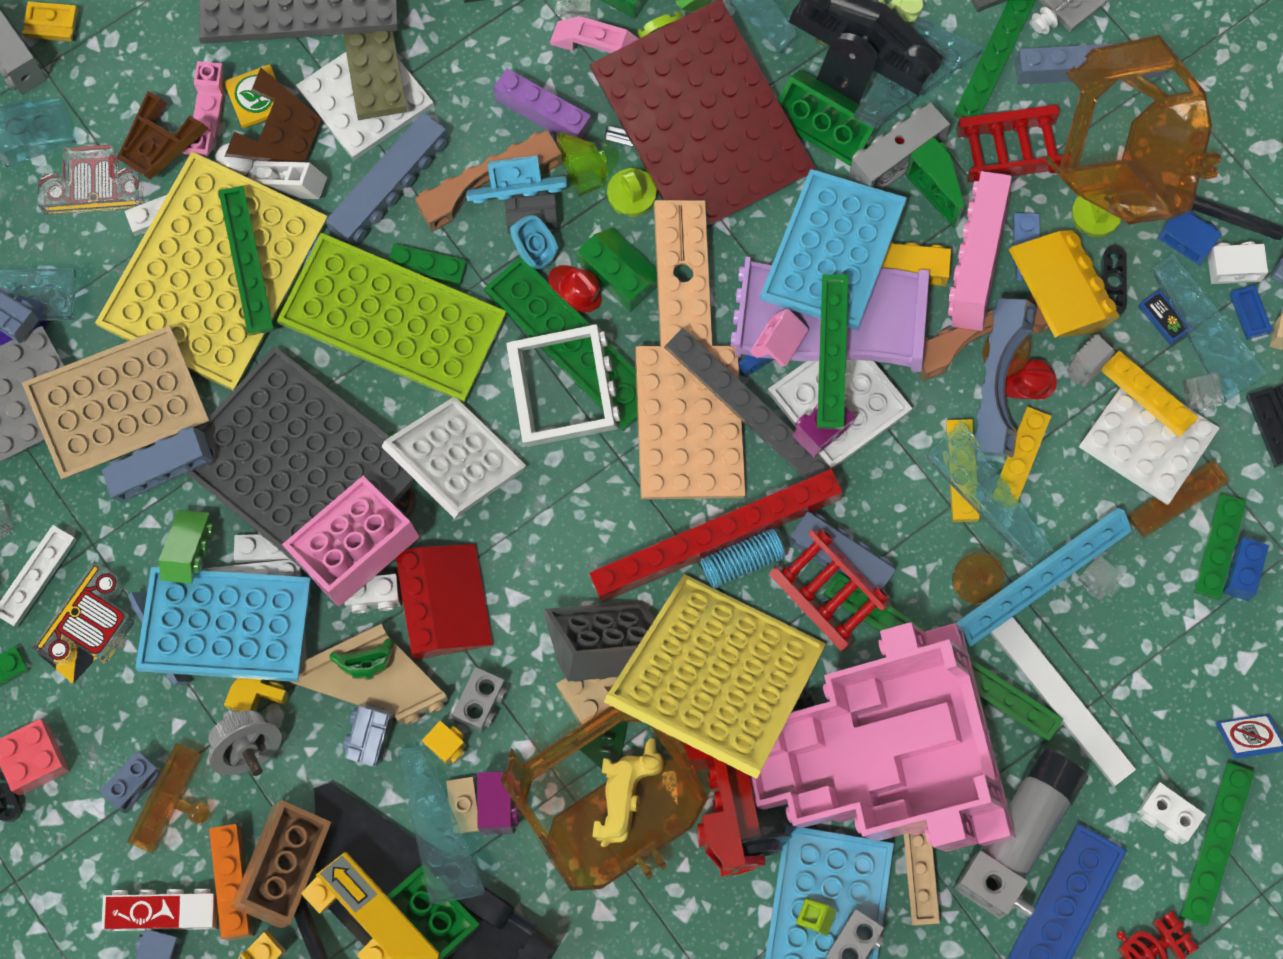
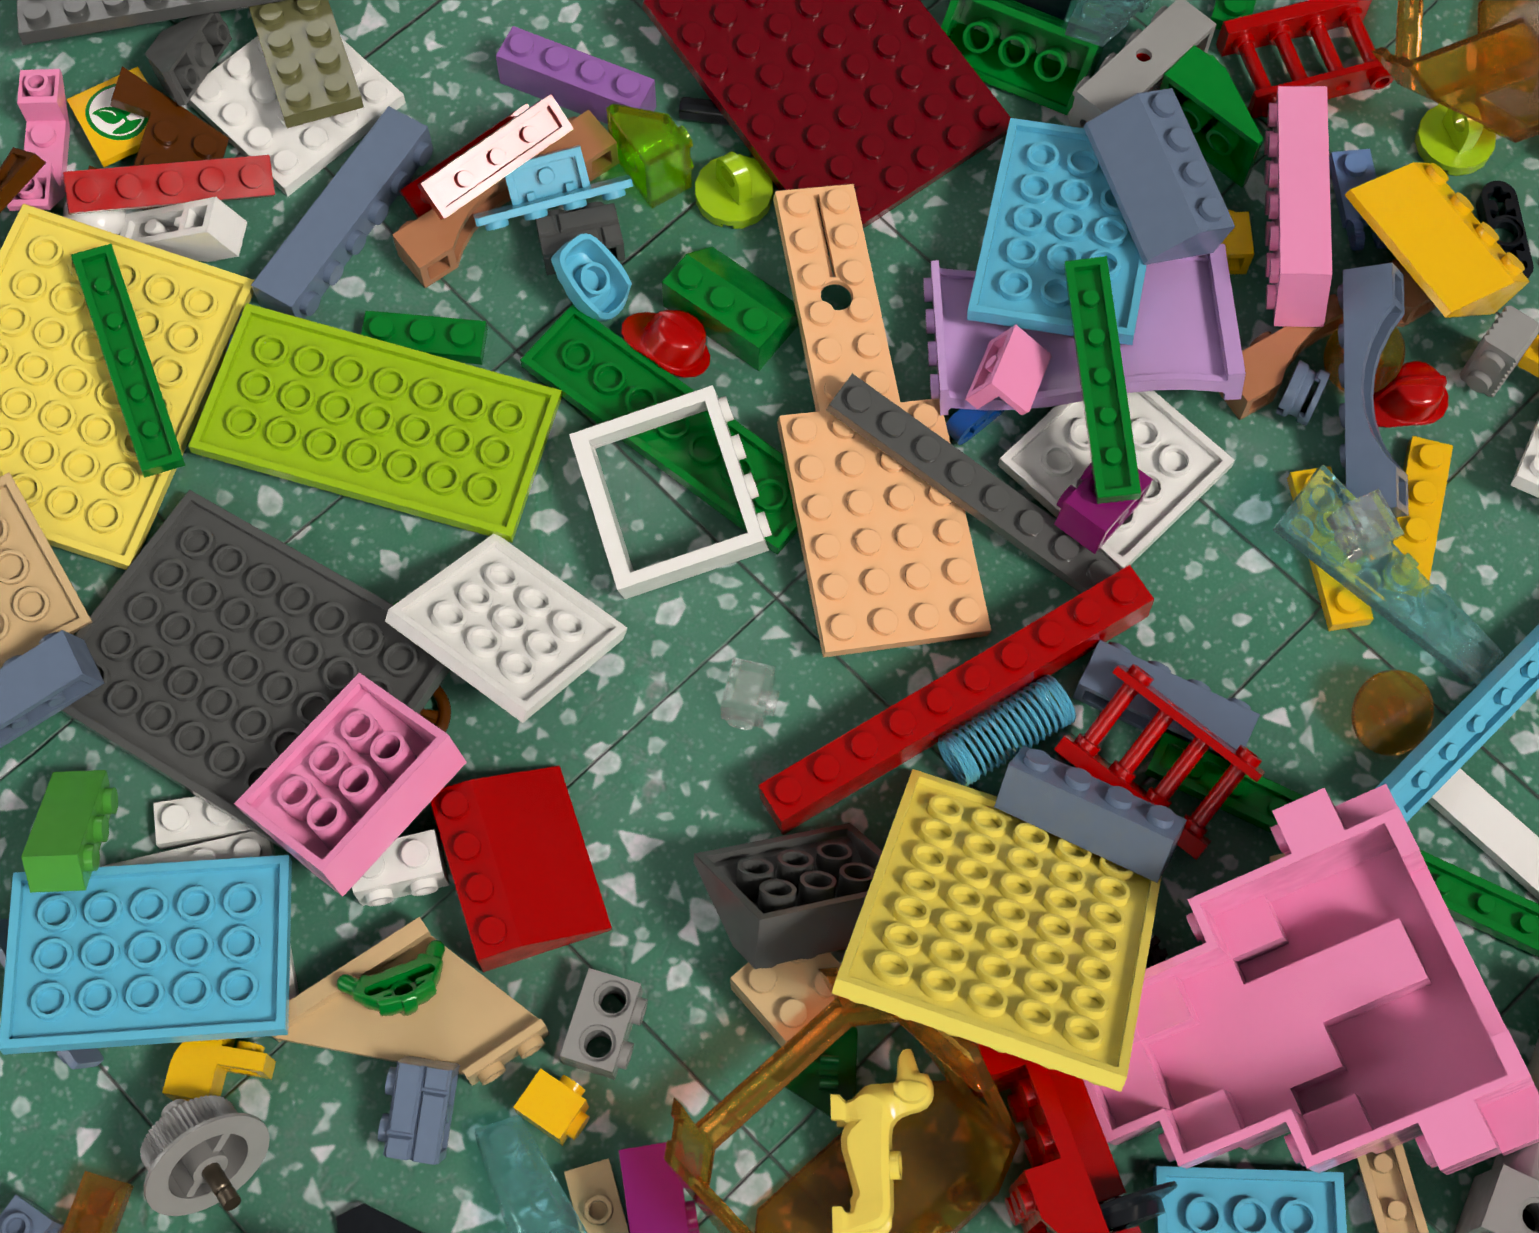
camera: 10 degrees left, 5 degrees down
none -> red plate [62,155,275,215]
none -> dark grey slope [145,12,232,106]
none -> fence [399,94,574,220]
none -> clear brick [721,657,780,730]
none -> sand blue brick [994,745,1187,883]
none -> sand blue slope [1084,88,1235,265]
none -> sand blue wheel [1275,360,1330,426]
none -> clear brick [1326,488,1404,563]

